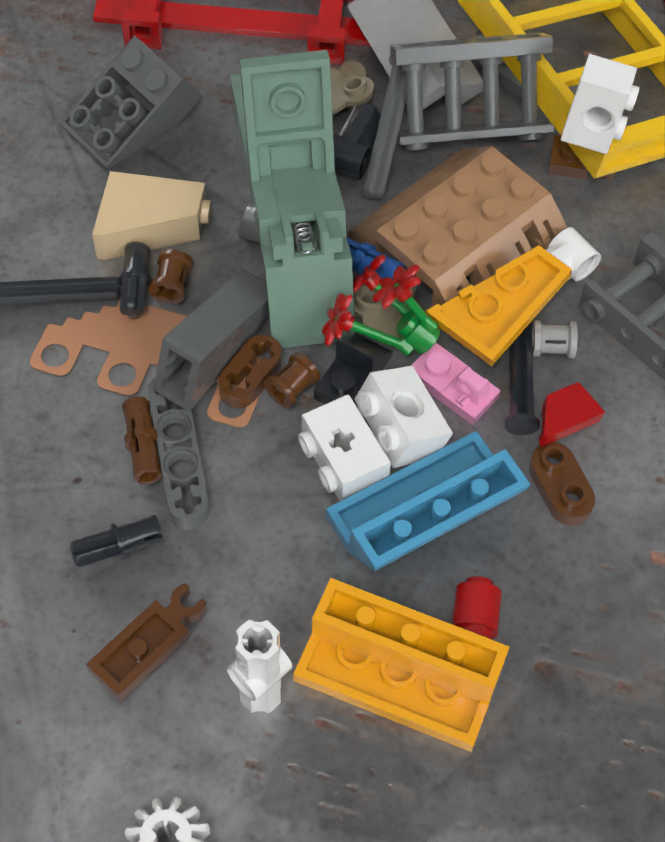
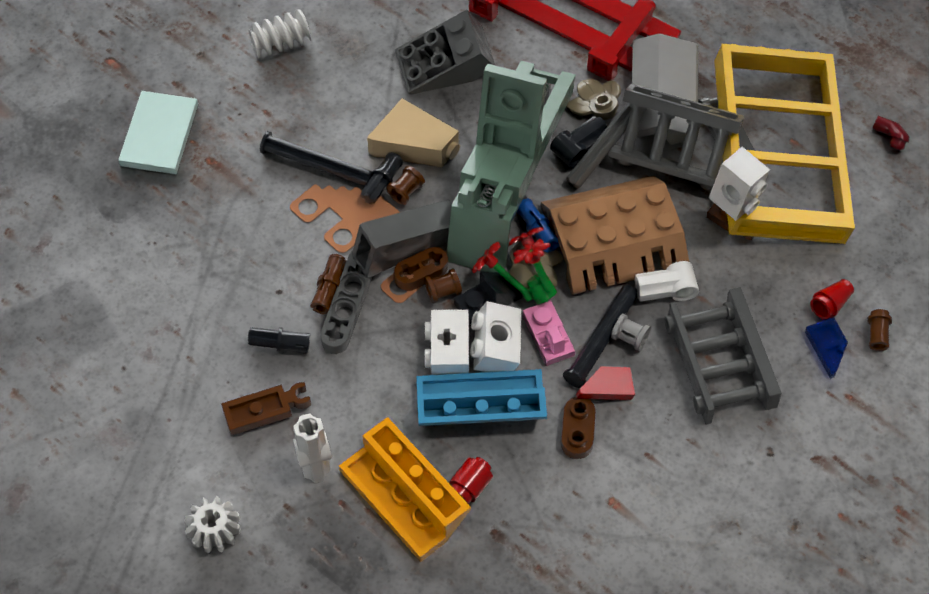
camera: 30 degrees right, 0 degrees up
light orange wing [426,245,572,367] -> none

